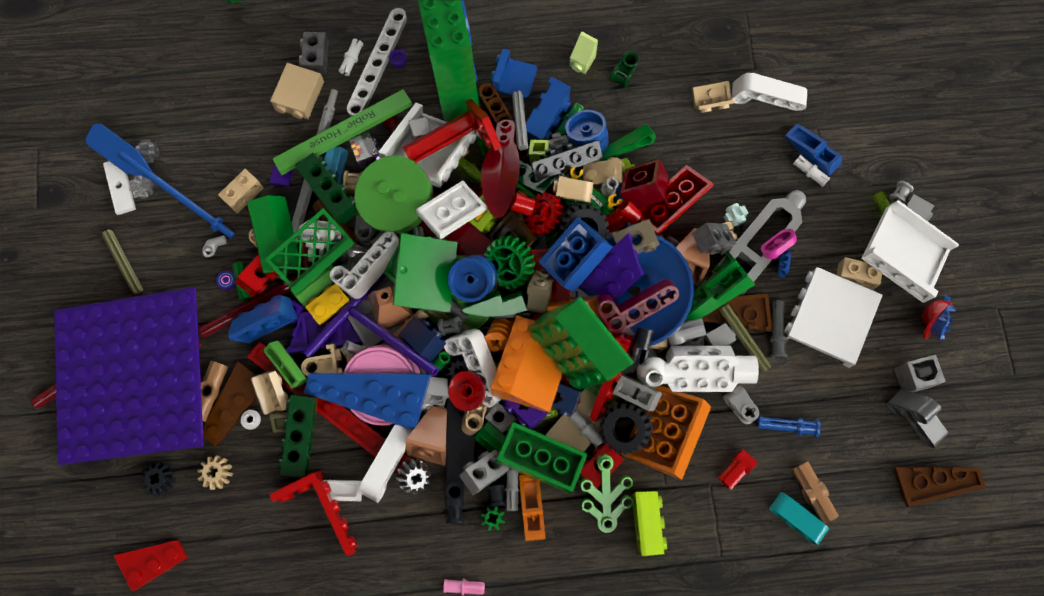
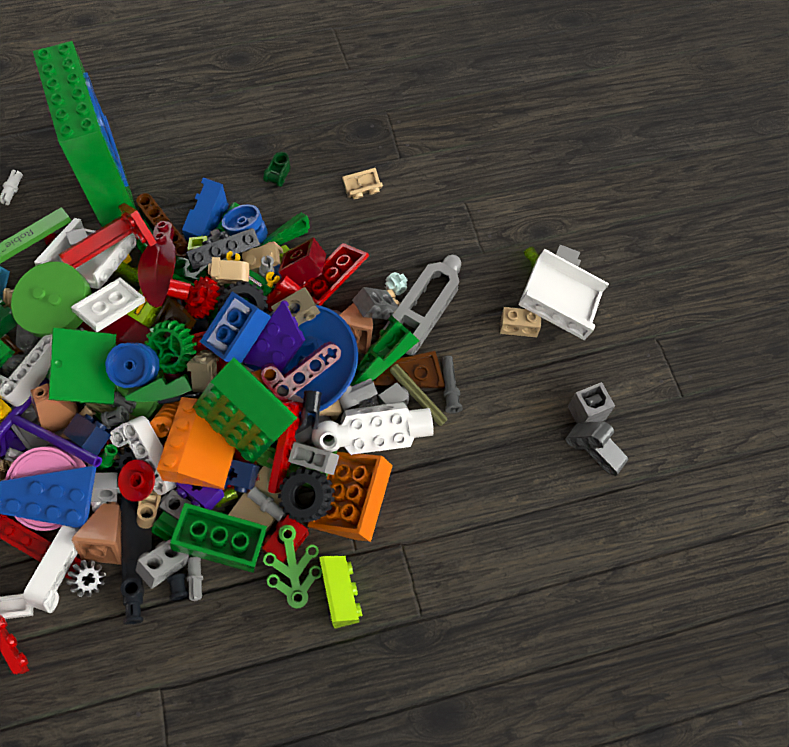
camera: 15 degrees left, 10 degrees down
white beam [347,8,407,117] -> none
brick [349,132,380,173] -> none
dark purple tile [389,49,408,68] -> none
bright pink axle [444,579,485,596] -> none
green gear [481,506,505,531] -> none
blue bracket [490,49,537,99] -> none
light grey axle [512,91,528,151] -> none
orange slope [519,475,546,541] -> none
yellowish green slope [570,32,598,74] -> none
red piece [718,449,758,490] -> none
light grey piece [723,385,759,424] -> none
white beam [731,73,807,111] -> none
blue pin [757,416,821,438] -> none
dark pink plate [761,229,797,259] -> none
teal beam [769,492,829,546] -> none
blue gear [777,248,791,278] -> none
white panel [784,267,882,368] -> none
blue slope [785,123,842,176] -> none
medium nougat piece [792,461,839,524] -> none
white pin [793,155,830,187] -> none
light grey bush [889,181,914,204] -> none
reddish brown wing [893,467,986,507] -> none
hair [922,295,956,340] -> none

